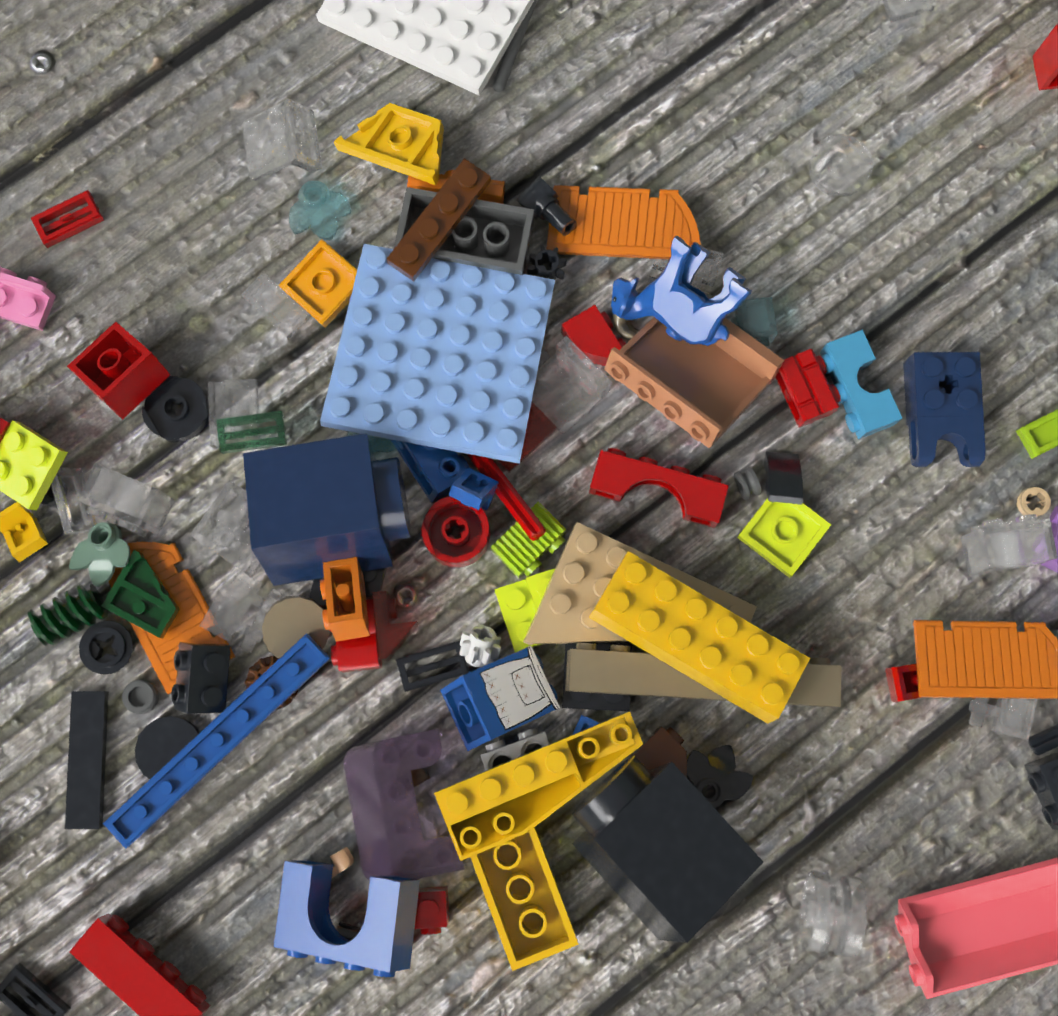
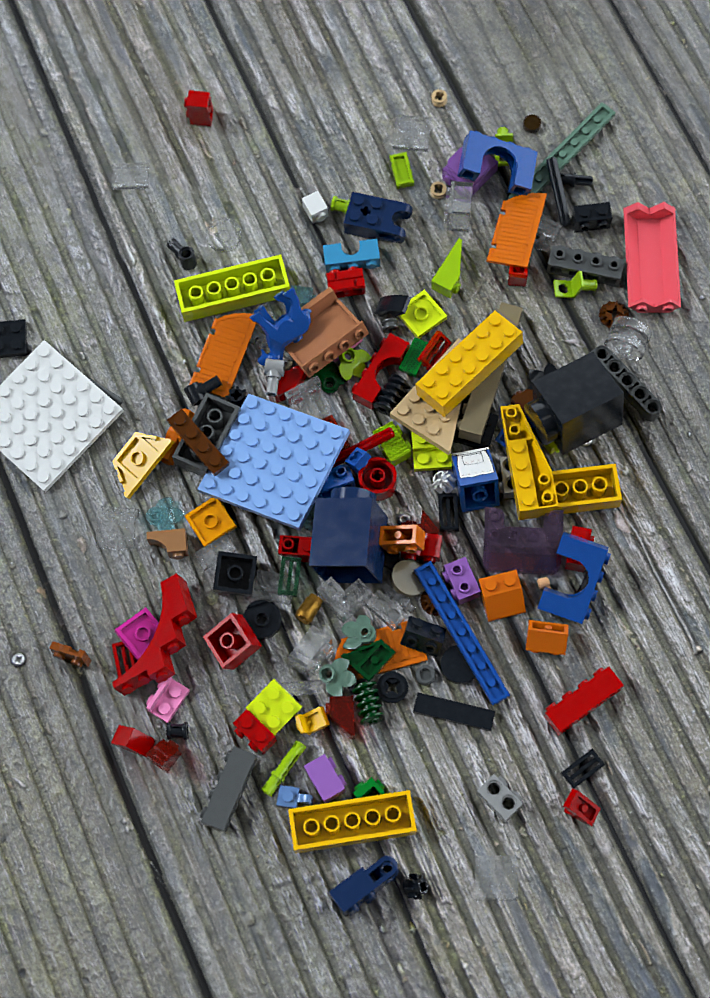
camera: 70 degrees left, 10 degrees down
none -> dark orange wing [49,641,91,668]
none -> red arch [112,573,197,696]
none -> dark pink plate [114,607,159,660]
none -> medium nougat arch [146,528,189,560]
none -> black pin [167,238,197,271]
none -> neon yellow brick [174,254,290,322]
none -> black brick [213,551,257,597]
none -> light grey pin [264,358,285,396]
none -> red slope [278,535,312,563]
none -> pearl gold piece [295,593,323,625]
none -> white brick [302,191,328,224]
none -> dark green plate [312,361,347,394]
none -> clear red slope [326,696,355,740]
none -> lime bush [330,196,350,215]
none -> lime plate [338,348,371,381]
none -> sand green plate [341,615,376,650]
none -> black piece [373,373,411,415]
none -> green tile [399,337,428,378]
none -> red tile [417,331,452,371]
none -> lime slope [431,238,462,298]
none -> medium lavender brick [442,557,481,605]
none -> orange slope [478,570,526,622]
none -> orange brick [526,620,568,655]
none -> dark grey brick [547,245,625,287]
none -> lime bracket [553,271,598,298]
none -> dark grey beam [588,345,662,421]
none -> reddish brown gear [599,300,629,329]

